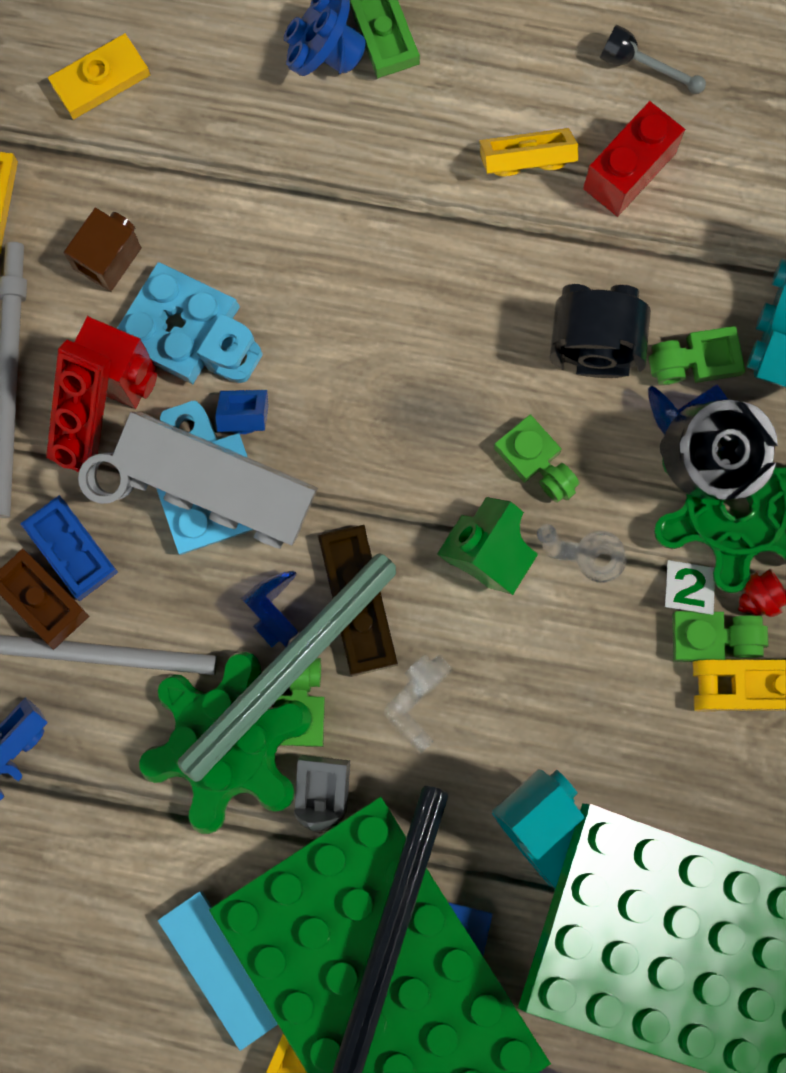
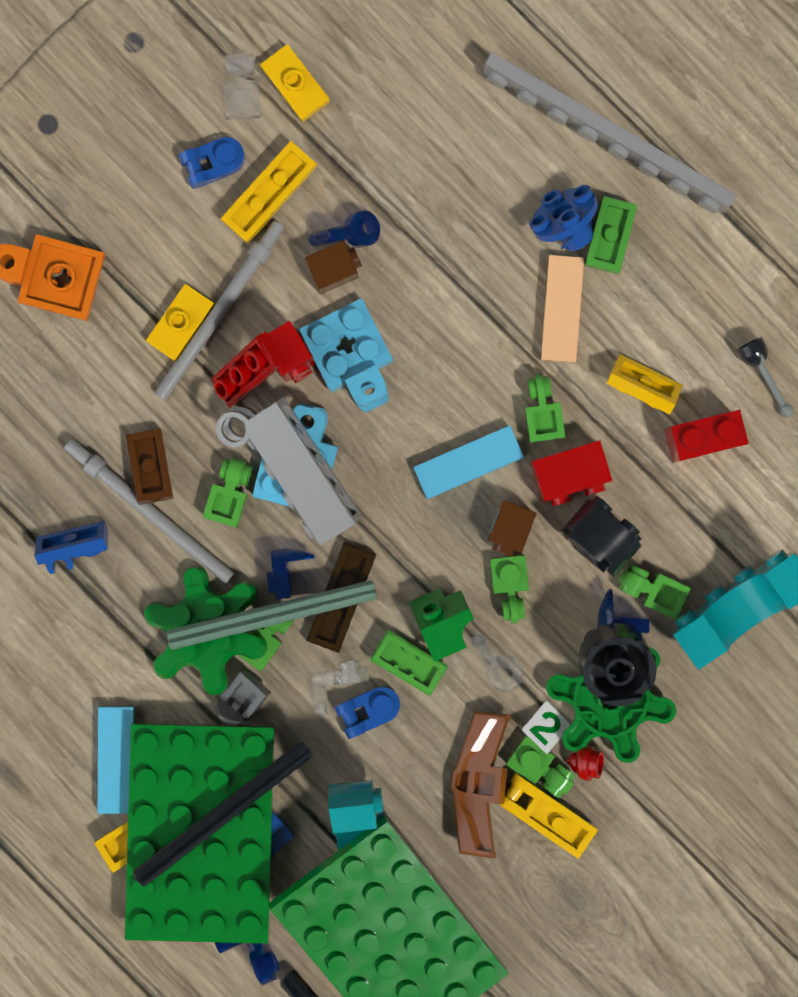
camera: 30 degrees right, 10 degrees up
blue plate [20,495,118,601] -> none
yellow plate [48,33,151,120] -> none
blue plate [215,390,269,434] -> none
none -> bright green plate [202,457,253,528]
none -> clear blue plate [309,211,380,248]
none -> blue plate [334,686,400,739]
none -> bright green plate [370,629,448,696]
none -> medium azure tile [413,425,524,499]
none -> dark orange plate [450,711,511,858]
none -> reddish brown brick [487,500,537,557]
none -> bright green plate [525,373,565,443]
none -> red brick [530,440,613,507]
none -> light nougat tile [540,255,584,364]

